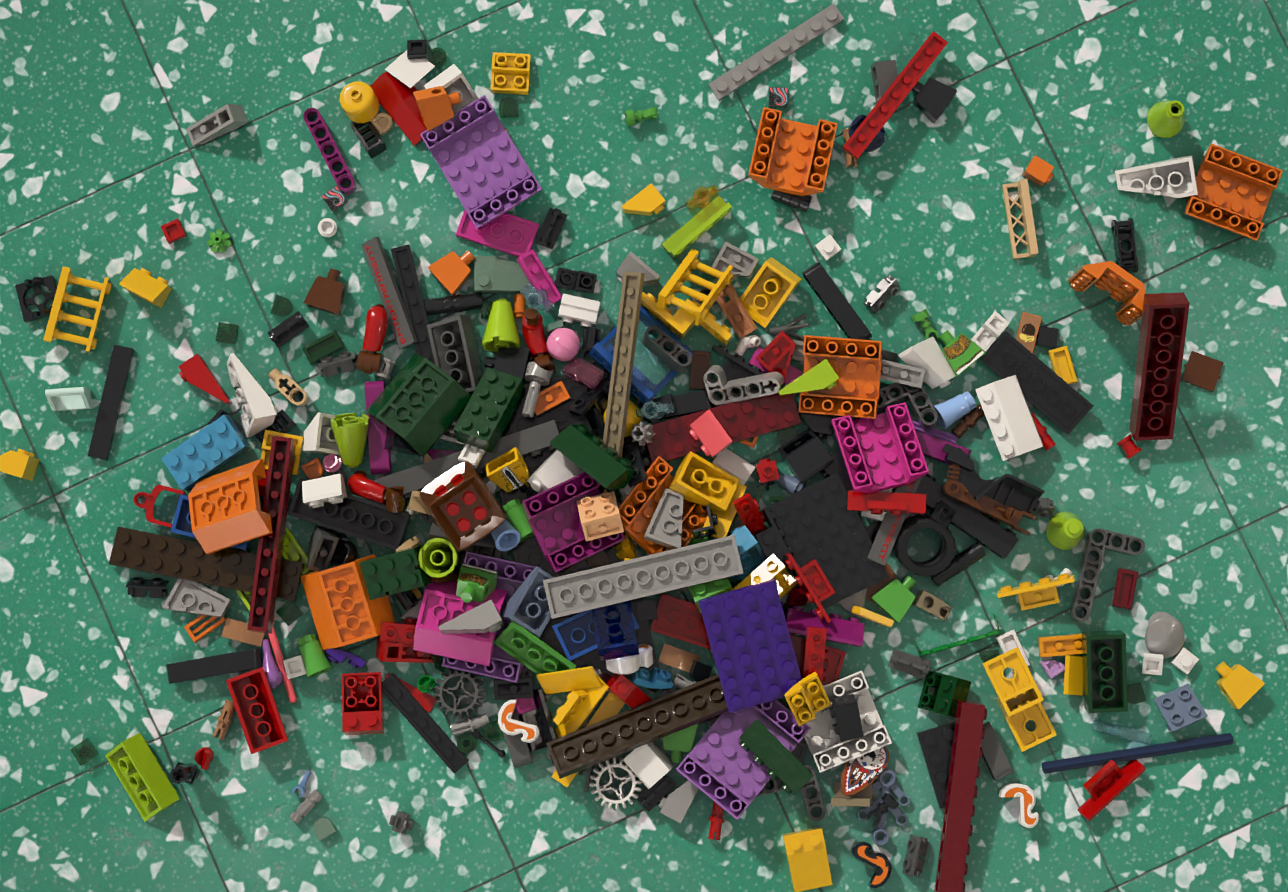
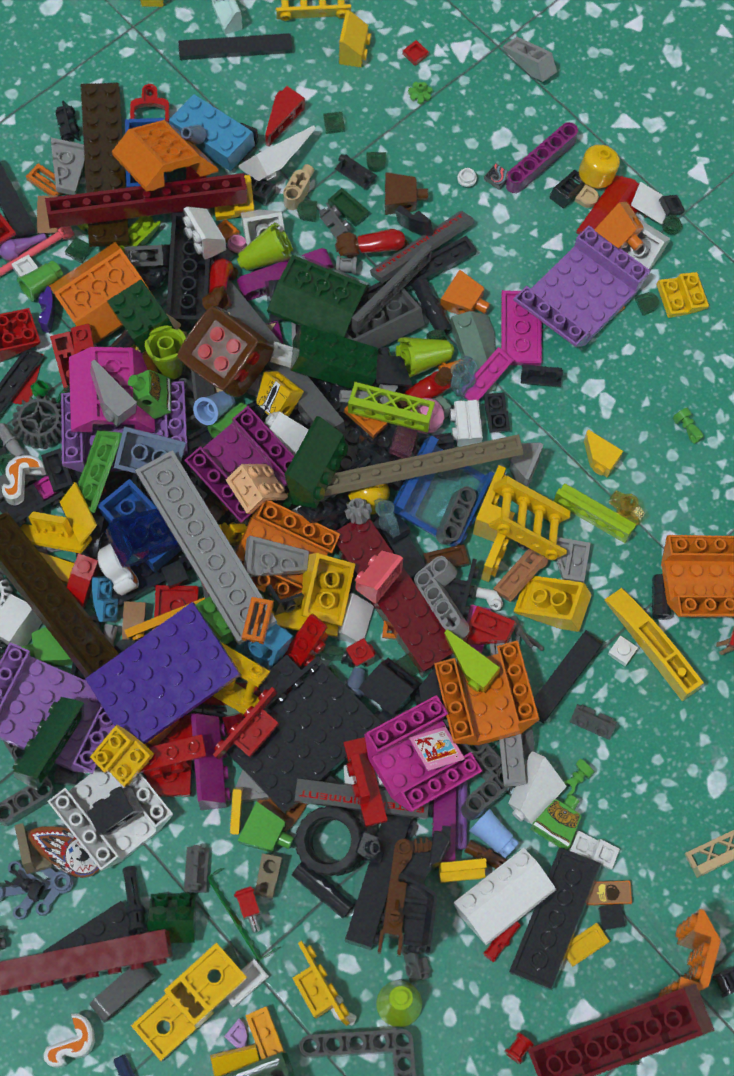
camera: 70 degrees right, 15 degrees down
none -> black pin [122,866,148,936]
none -> light orange plate [124,597,205,641]
none -> sand blue cone [181,125,207,144]
none -> red piece [234,886,260,933]
none -> orange tile [241,597,274,644]
none -> clear green tile [297,201,317,222]
none -> lime fence [348,382,435,433]
none -> dark grey tile [351,244,432,334]
none -> black slope [395,205,434,236]
none -> sticker [409,727,465,771]
none -> yellow slope [439,858,487,883]
none -> yellow slope [604,588,704,701]

